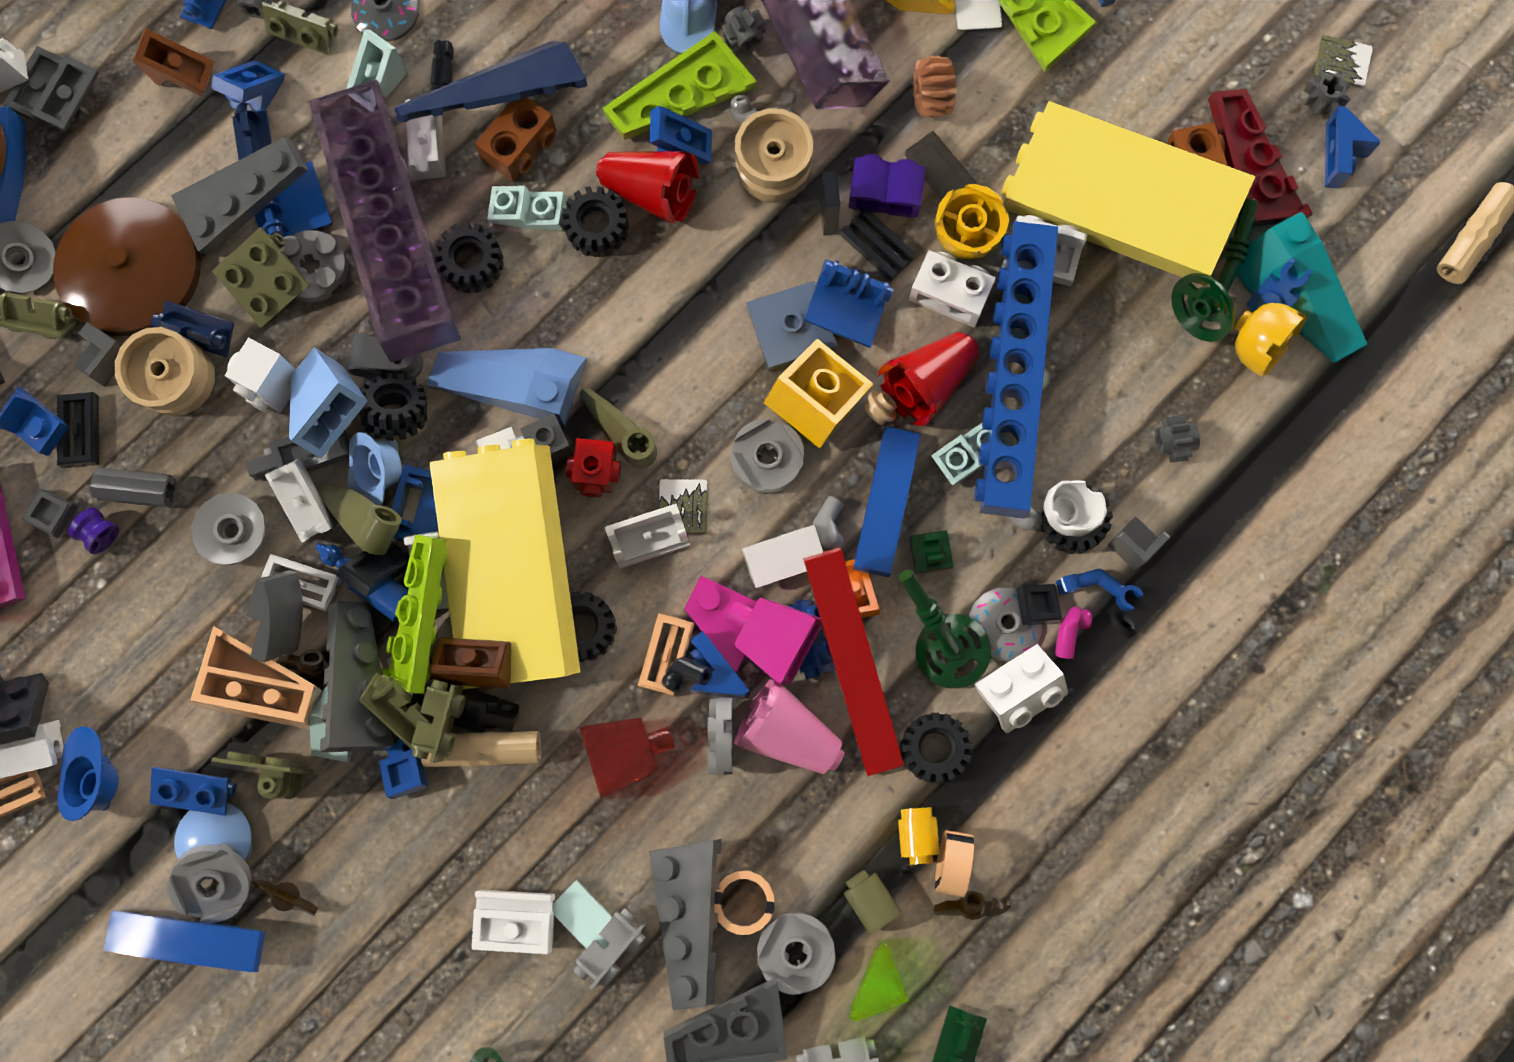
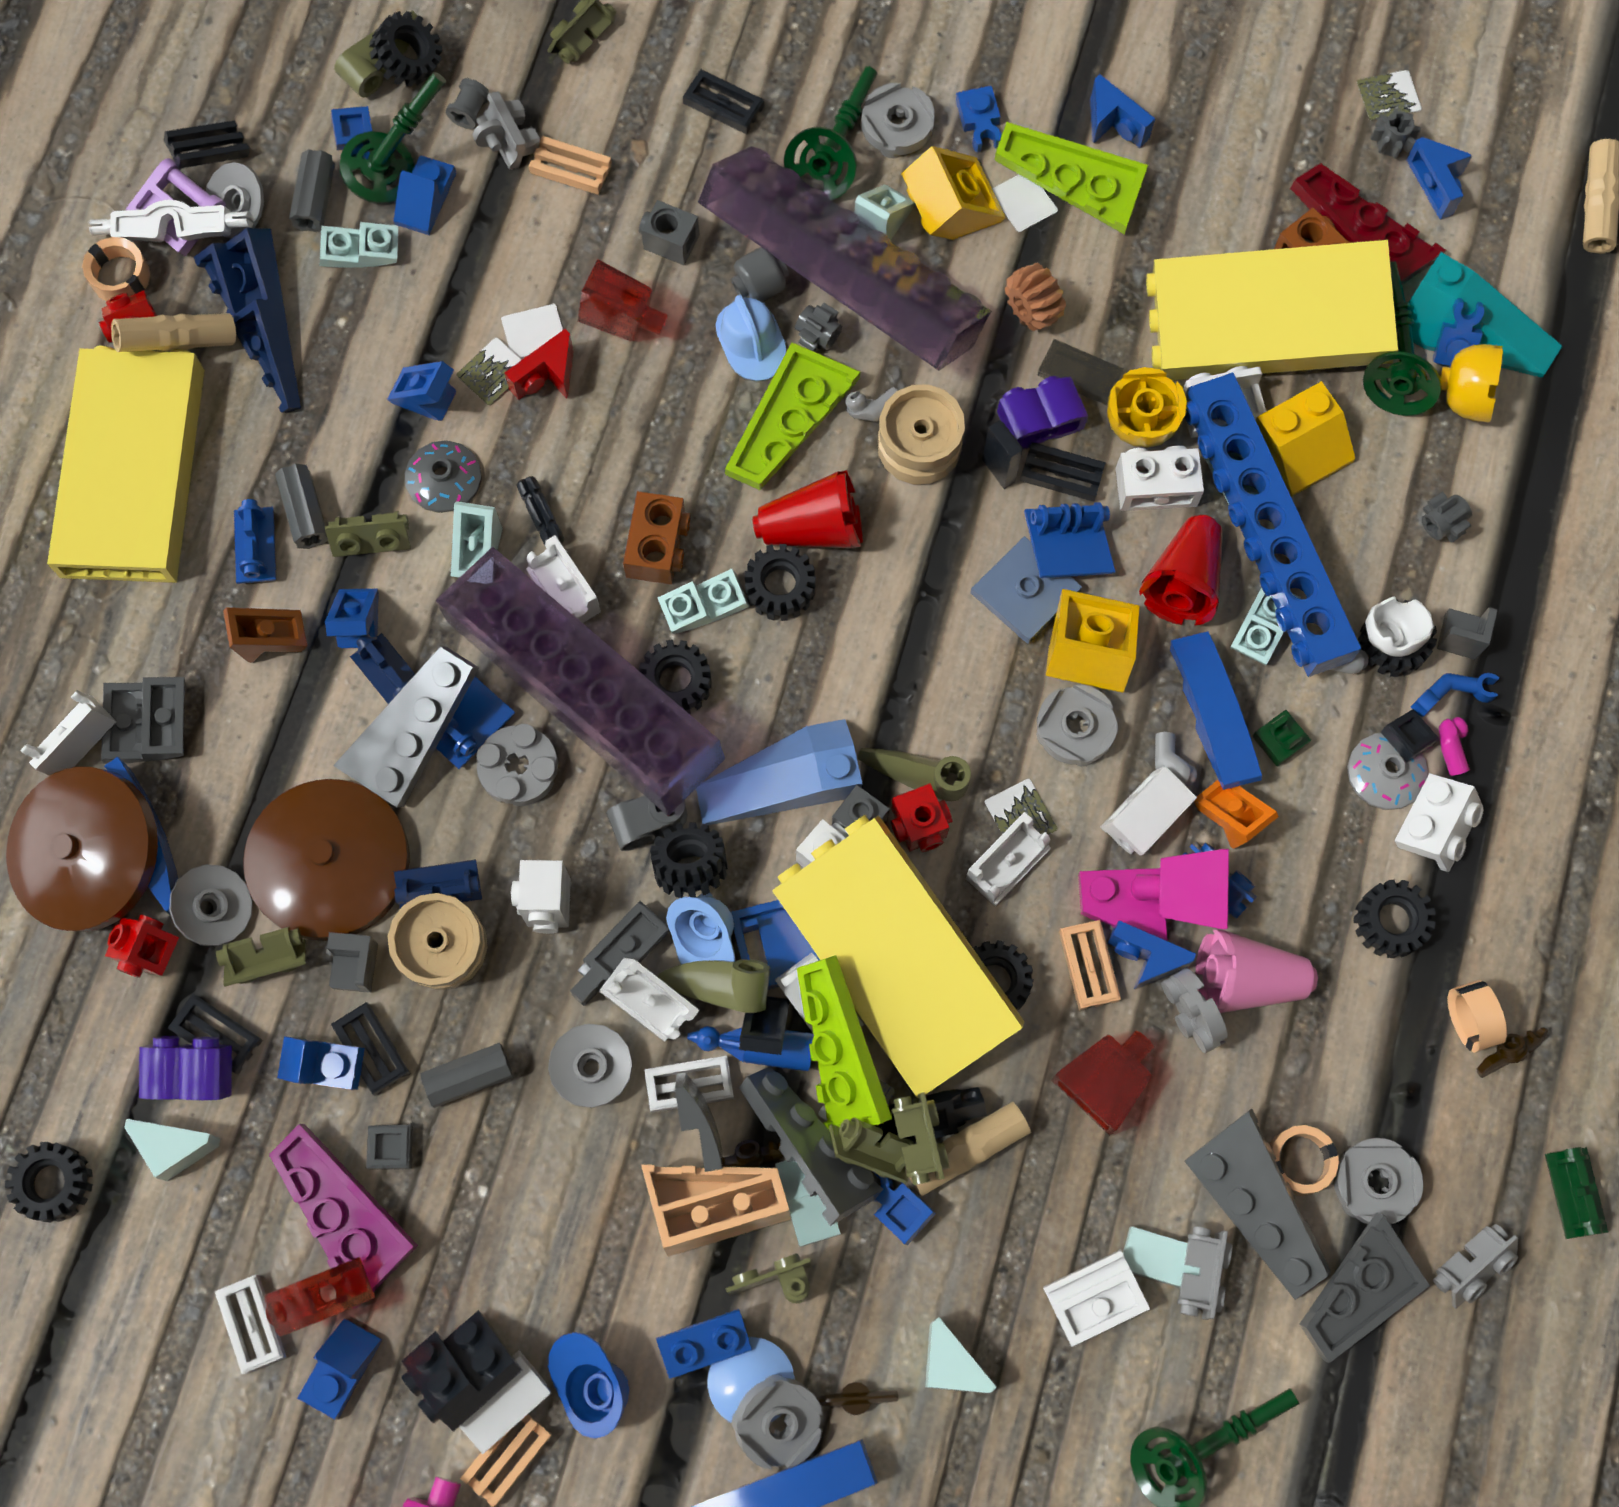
camera: 30 degrees left, 5 degrees down
dark purple wheel [68,507,120,555] -> none
olive hinge [212,227,310,328] -> none
light blue slope [289,347,368,458] -> none
dark blue wedge [394,41,588,123] -> none
reddish brown slope [429,638,511,689] -> none
blue slope [650,106,712,164] -> none
black arm [661,657,712,692] -> none
red tile [803,547,904,776] -> none
olive brick [843,869,902,934] -> none
clear neon green slope [847,940,909,1022] -> none
tan plate [863,390,897,425] -> none
dark green dish [898,570,991,689] -> none
yellow brick [898,807,940,865] -> none
none -> light aqua slope [925,1317,996,1393]
none -> yellow slope [1256,381,1356,497]

